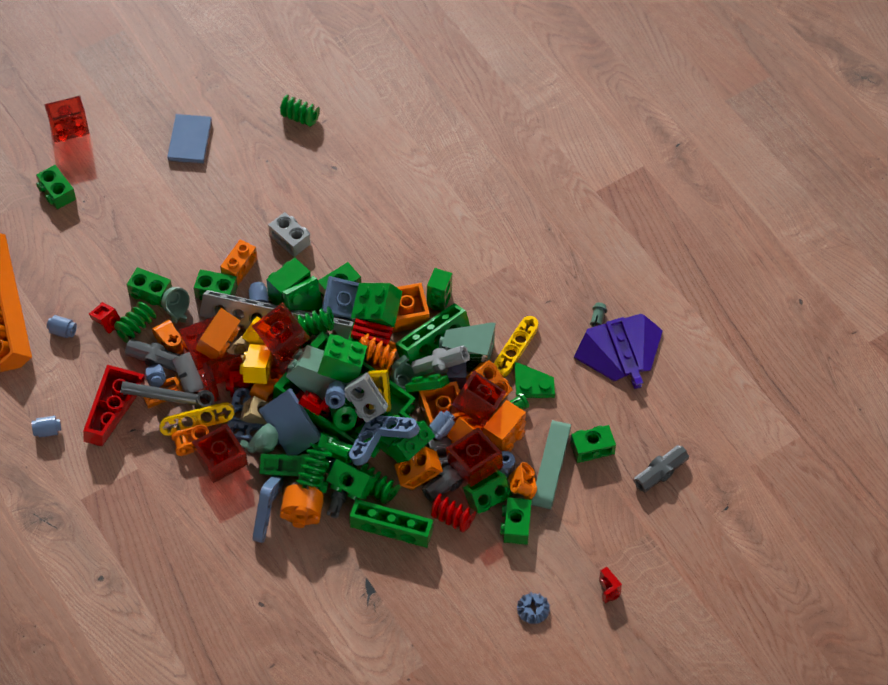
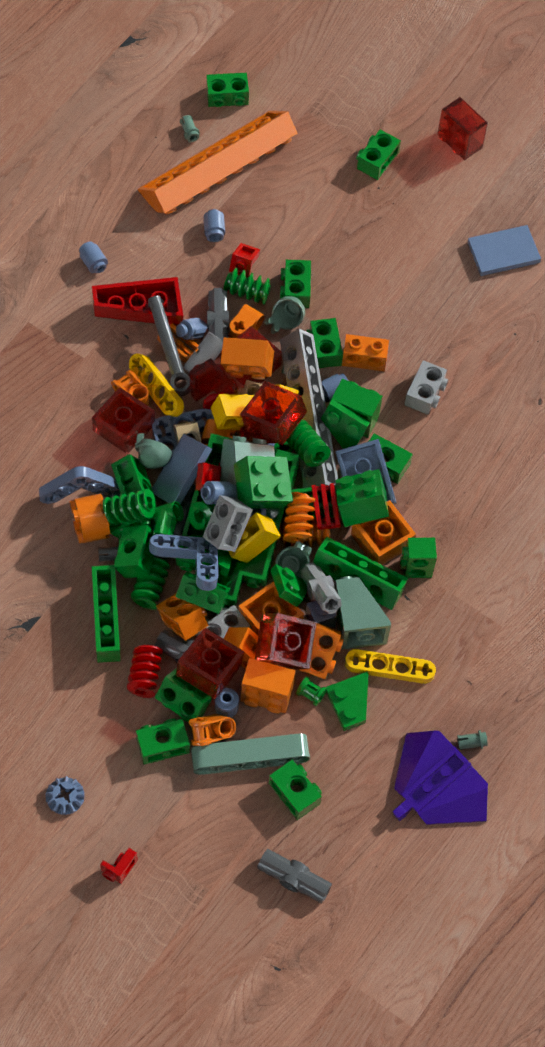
camera: 65 degrees right, 5 degrees up
sand blue brick [429,410,456,440] -> none

